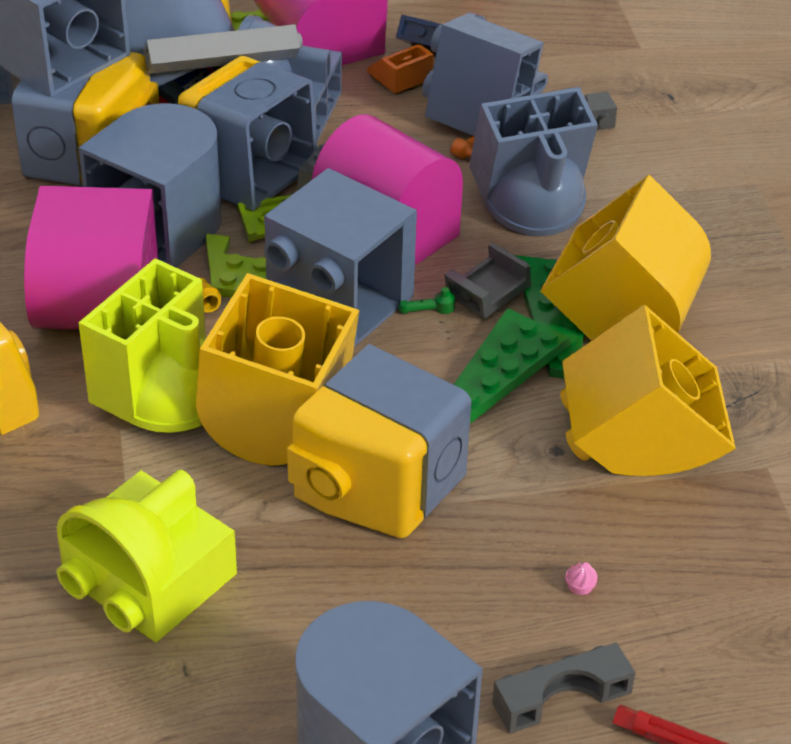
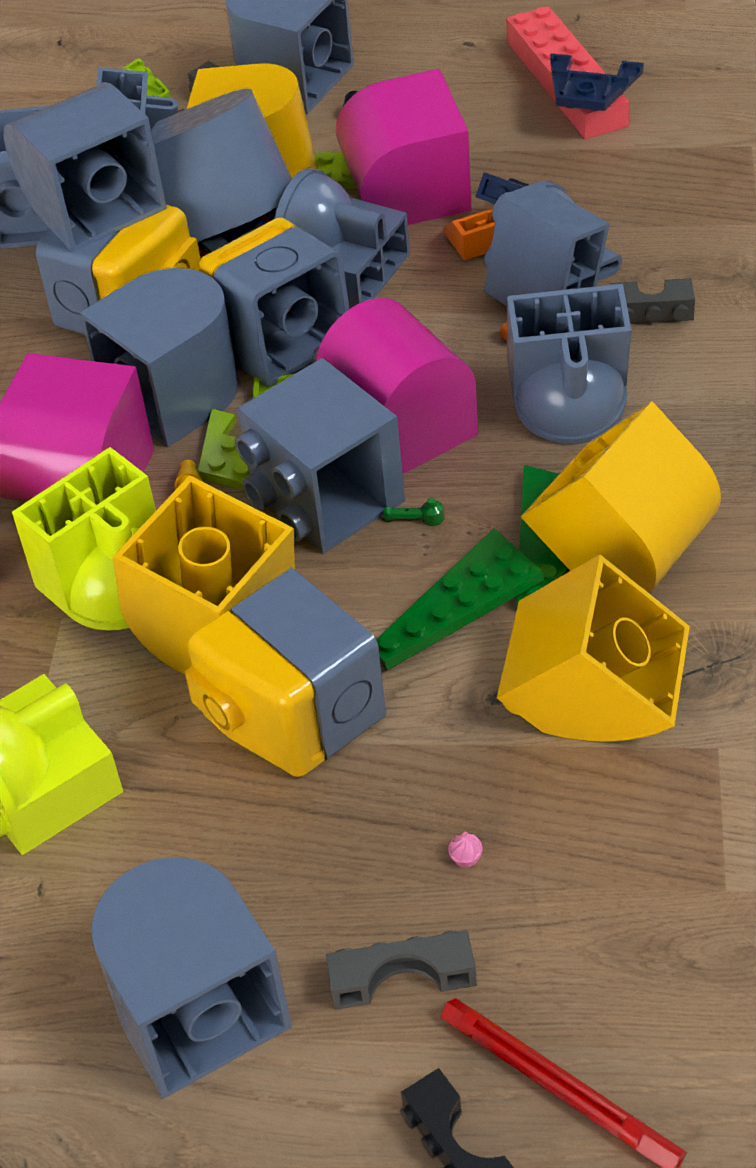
camera: 20 degrees right, 5 degrees up
light grey brick [143,24,303,74] -> none
dark grey panel [444,243,531,319] -> none

